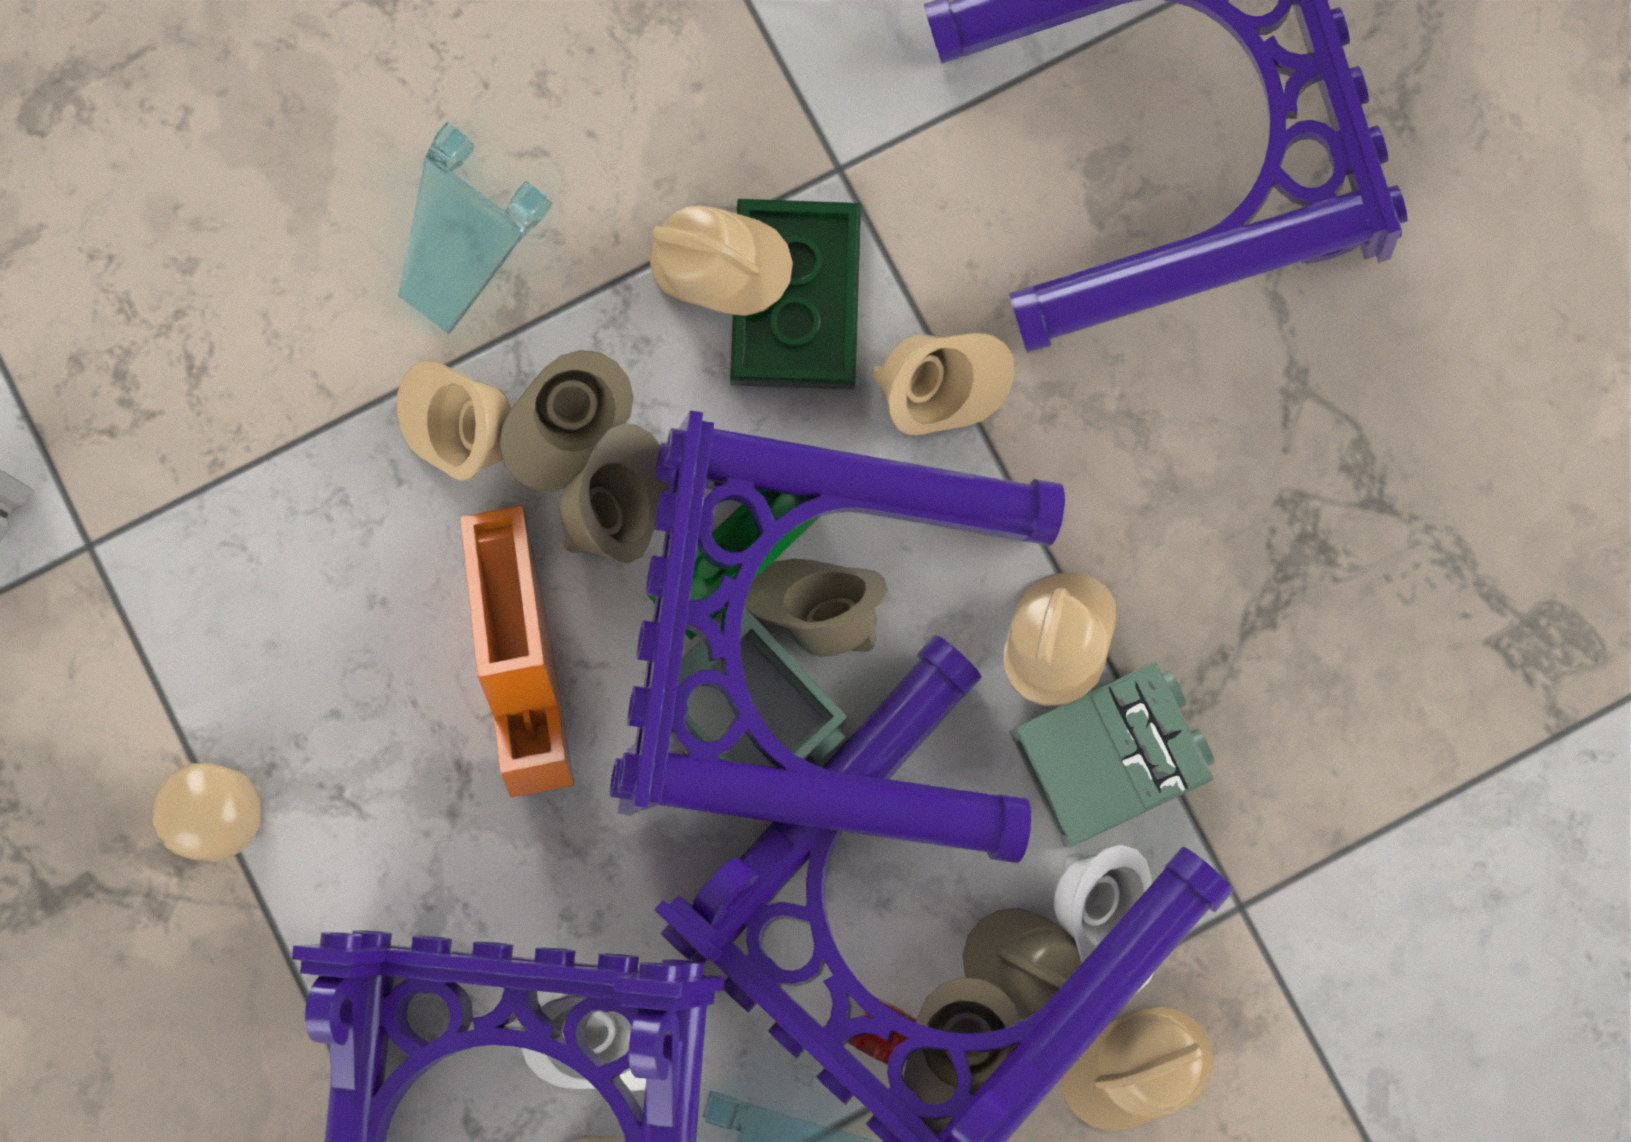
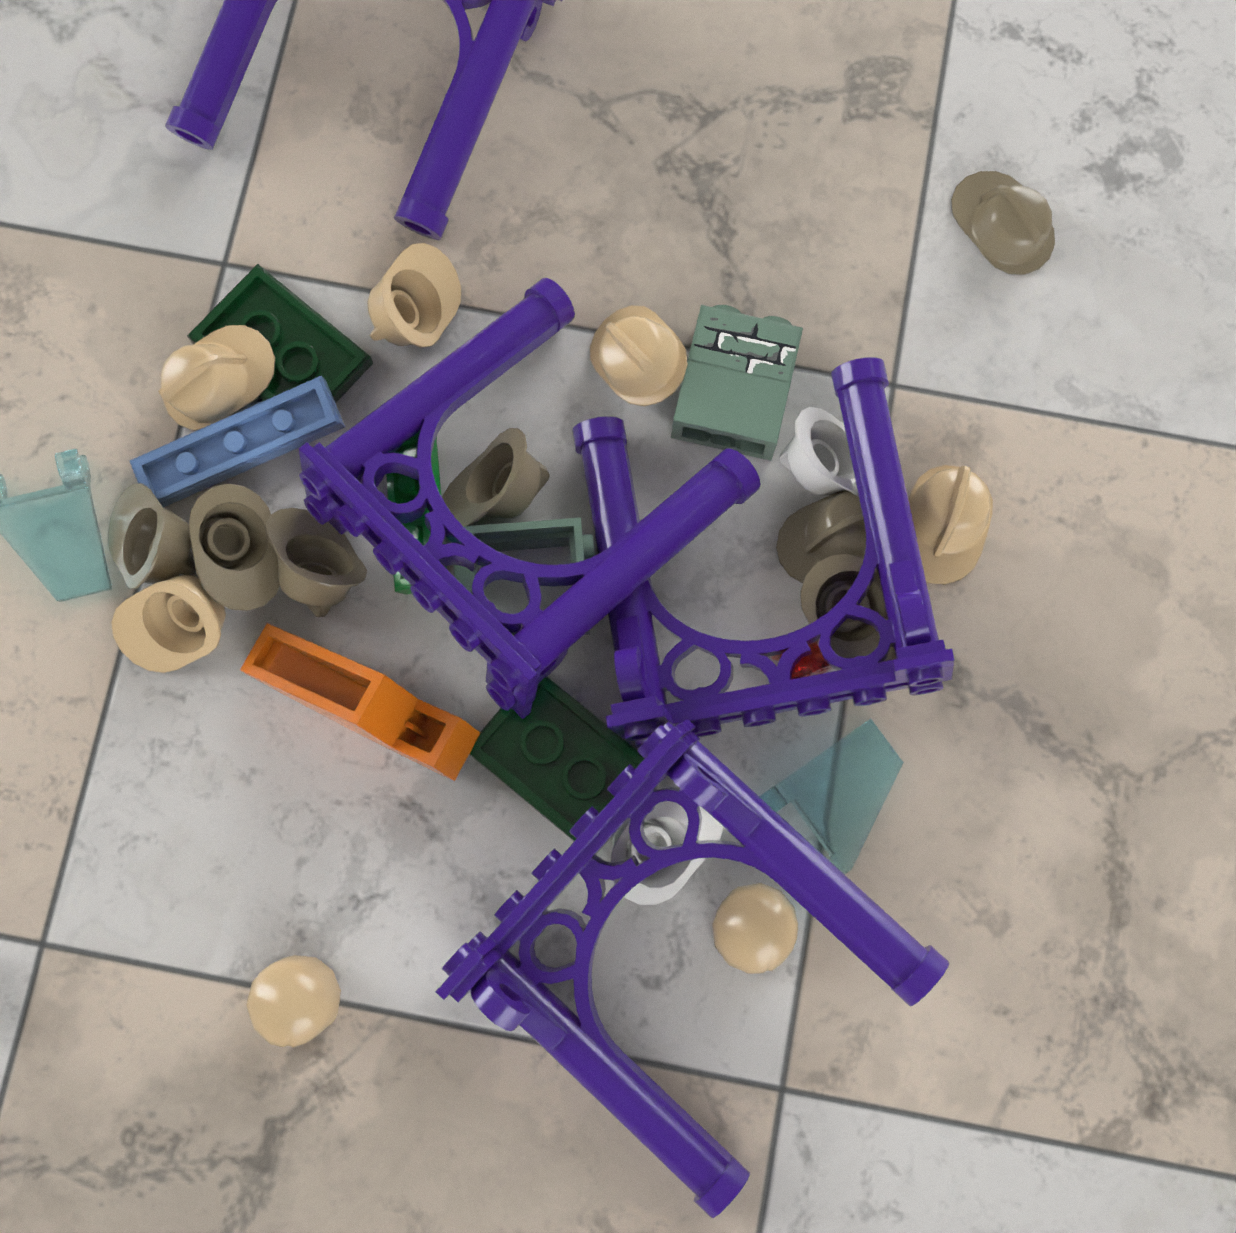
camera: 50 degrees left, 5 degrees down
none -> dark tan piece [108,483,196,589]
none -> medium blue tile [130,376,345,507]
none -> dark green tile [469,677,645,842]
none -> dark tan piece [951,171,1055,275]

